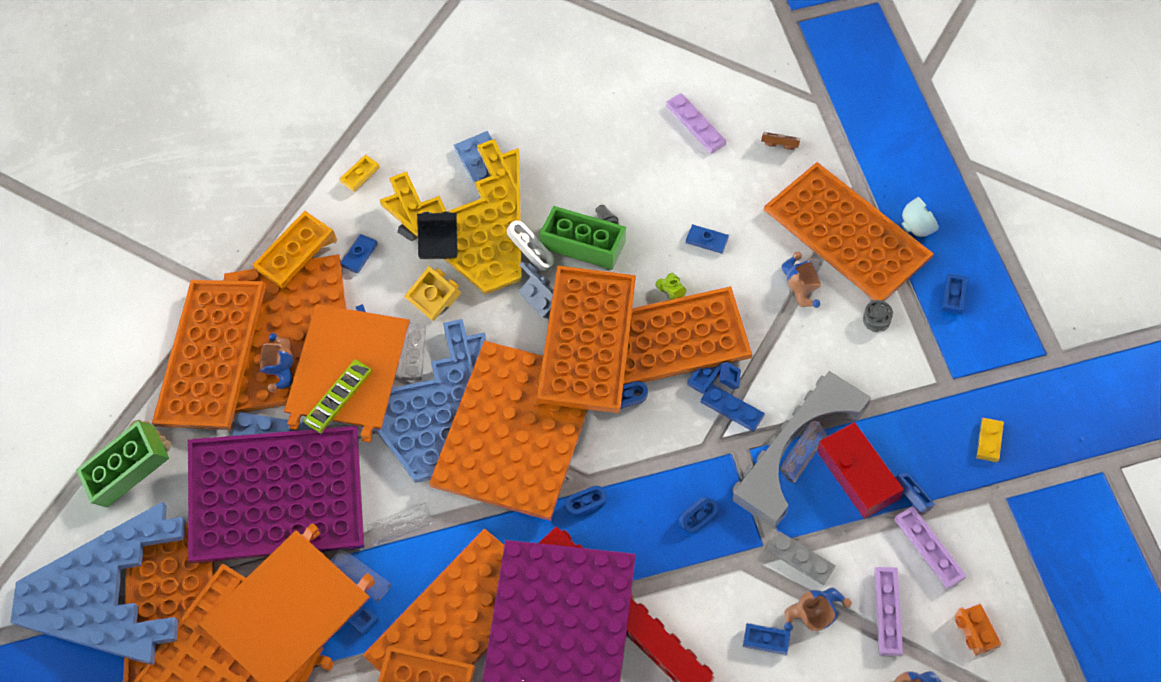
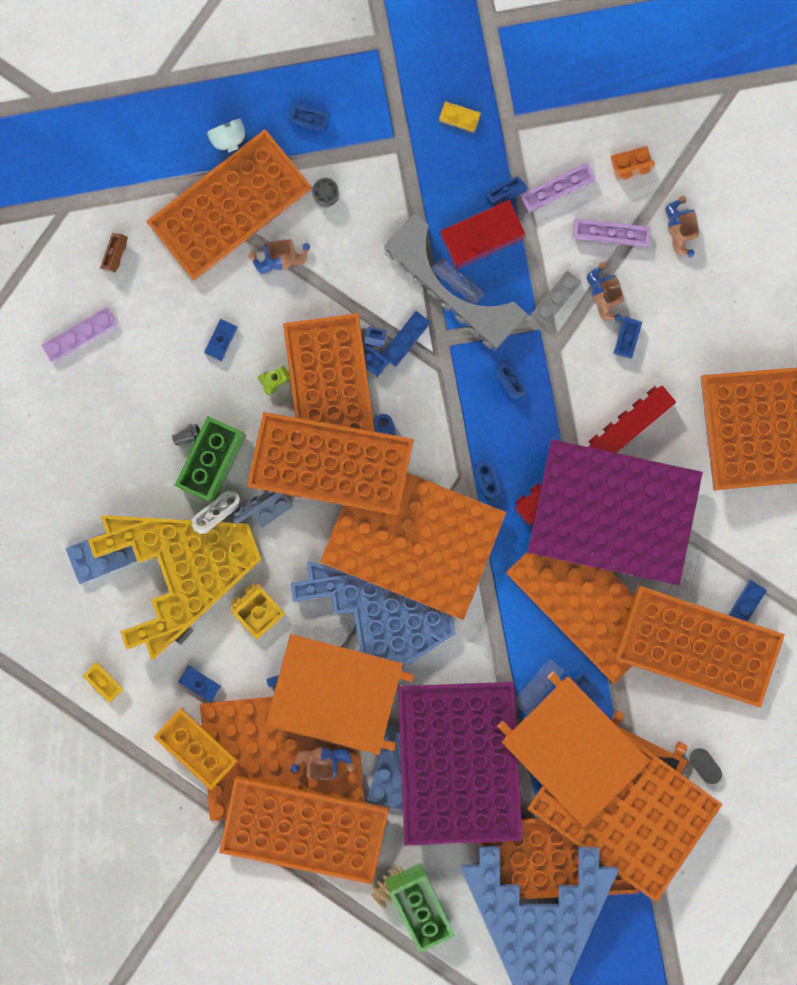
camera: 90 degrees left, 25 degrees up
tile [303,359,372,434] -> none
black bracket [417,211,458,259] -> none

